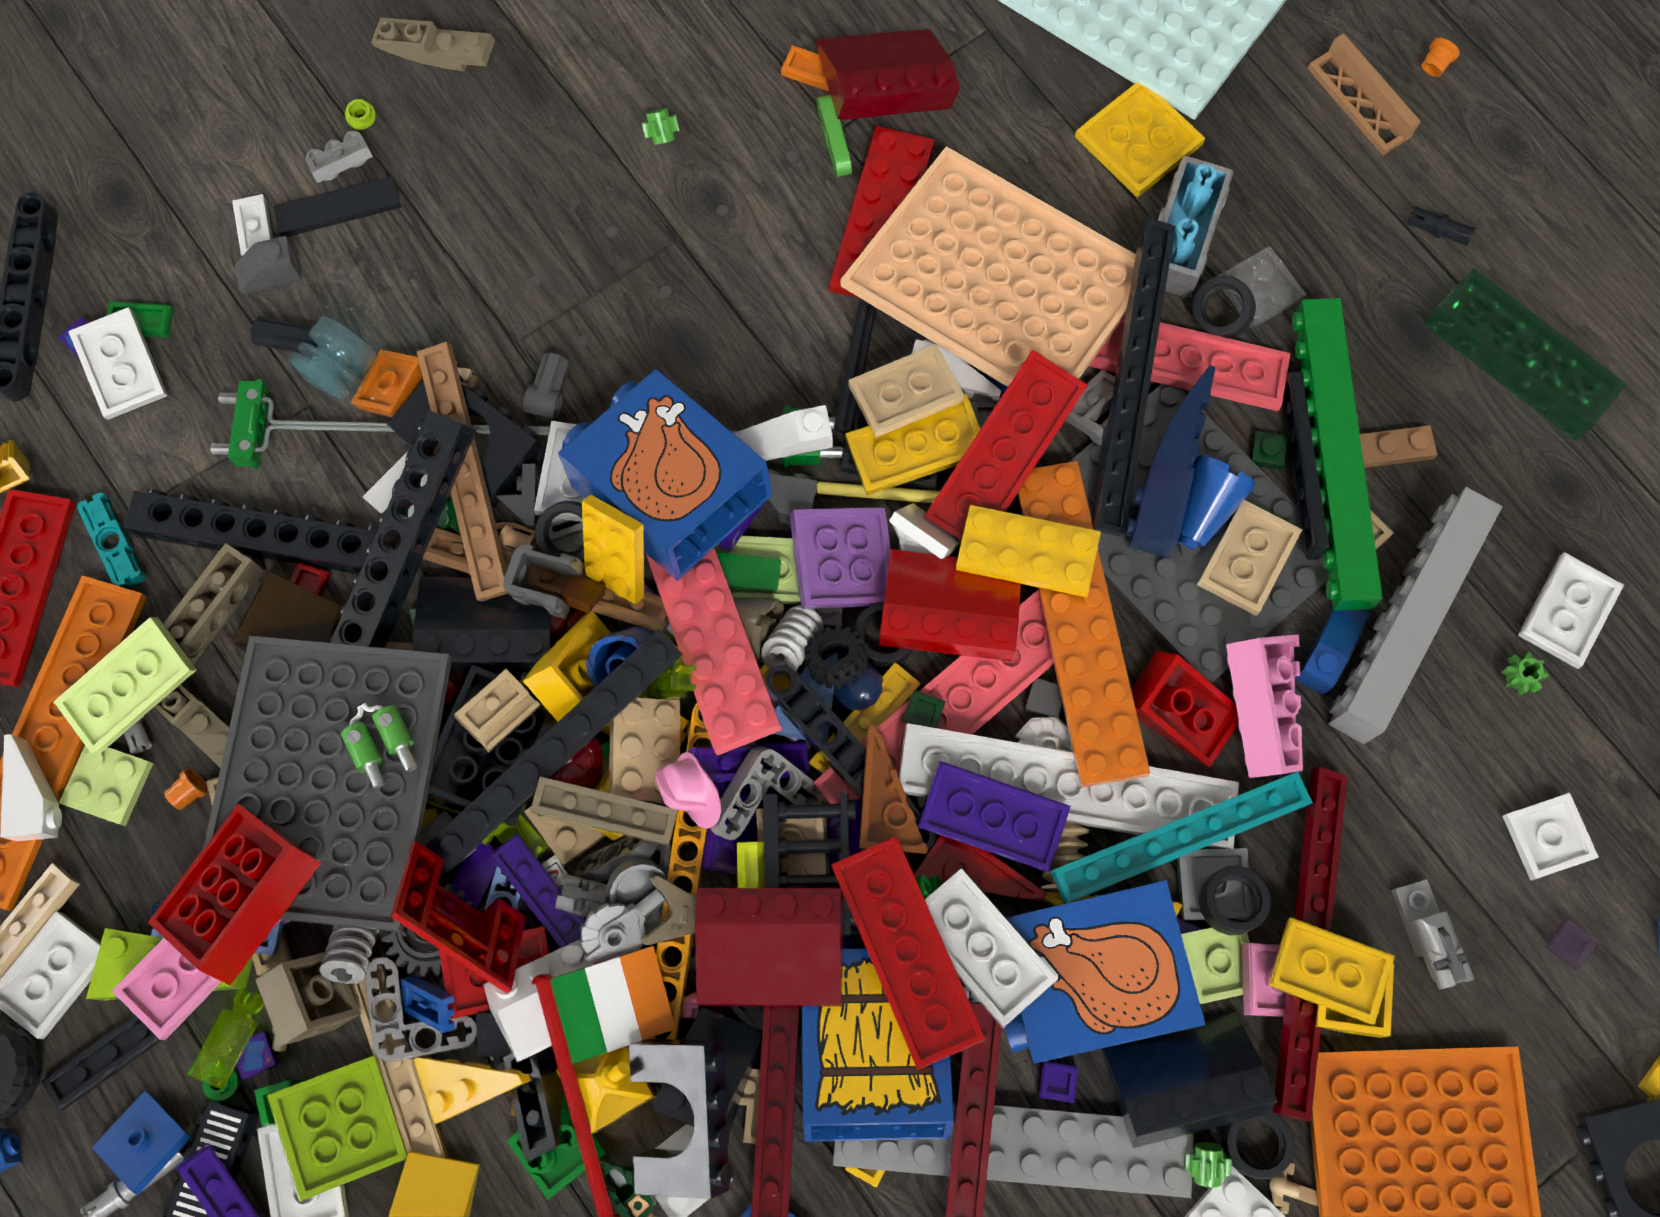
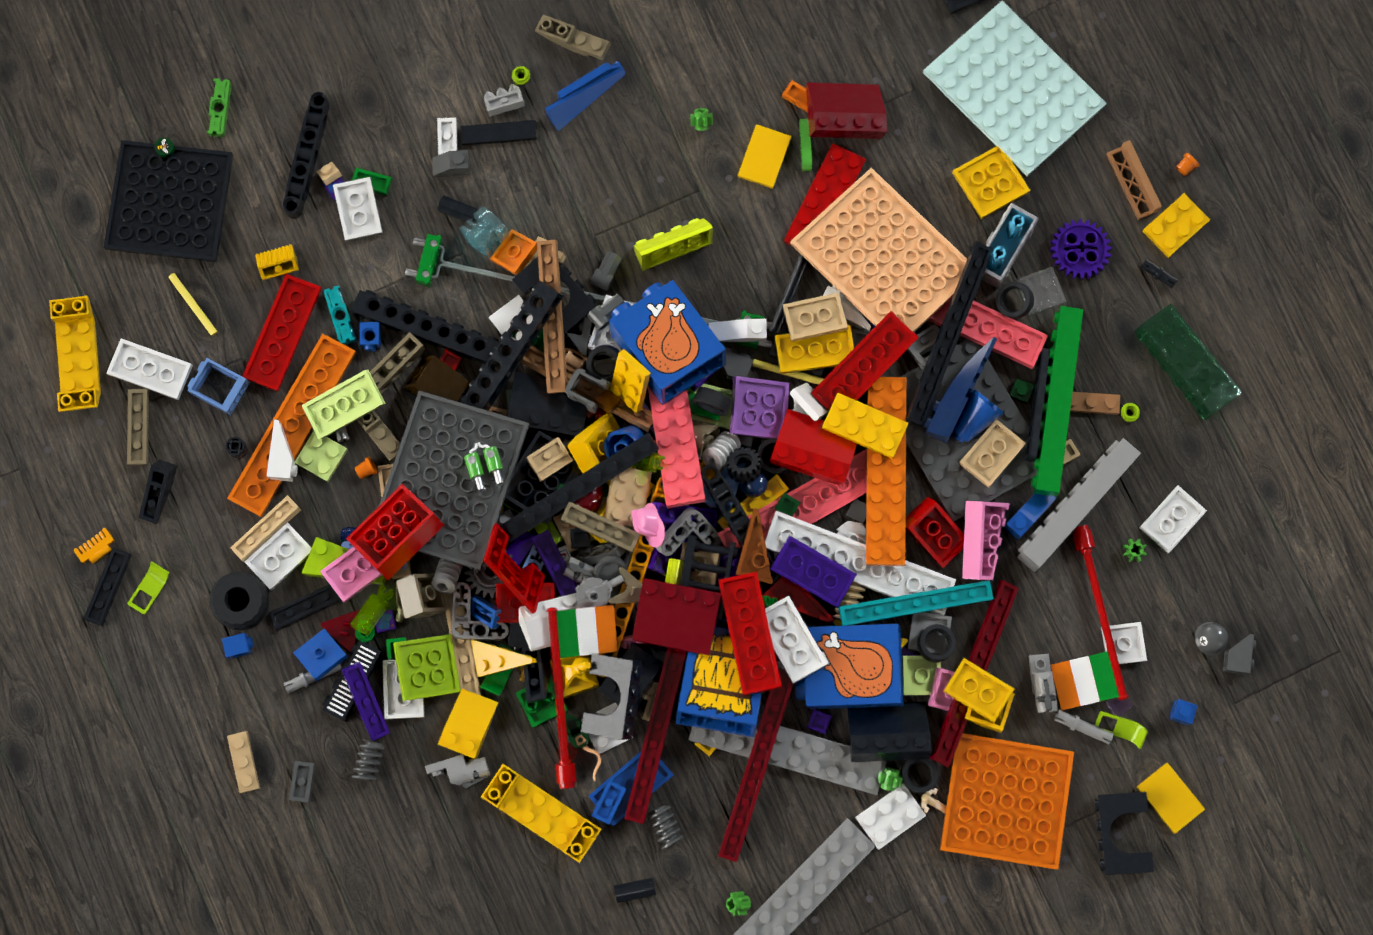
camera: 10 degrees right, 5 degrees up
none -> tan plate [317,162,342,186]
none -> dark red piece [321,610,362,652]
none -> blue brick [360,322,381,352]
none -> green piece [480,644,520,696]
none -> blue wedge [545,61,626,131]
none -> black tile [570,528,591,549]
none -> dark grey piece [587,294,625,331]
none -> neon yellow slope [634,218,713,271]
none -> black tyre [693,387,732,416]
none -> yellow tile [738,124,791,189]
none -> dark purple gear [1049,219,1112,280]
none -> flag [1050,525,1129,711]
none -> light grey pin [1054,709,1113,745]
none -> lime piece [1095,711,1148,749]
none -> lime plate [1120,403,1140,422]
none -> yellow plate [1142,193,1210,258]

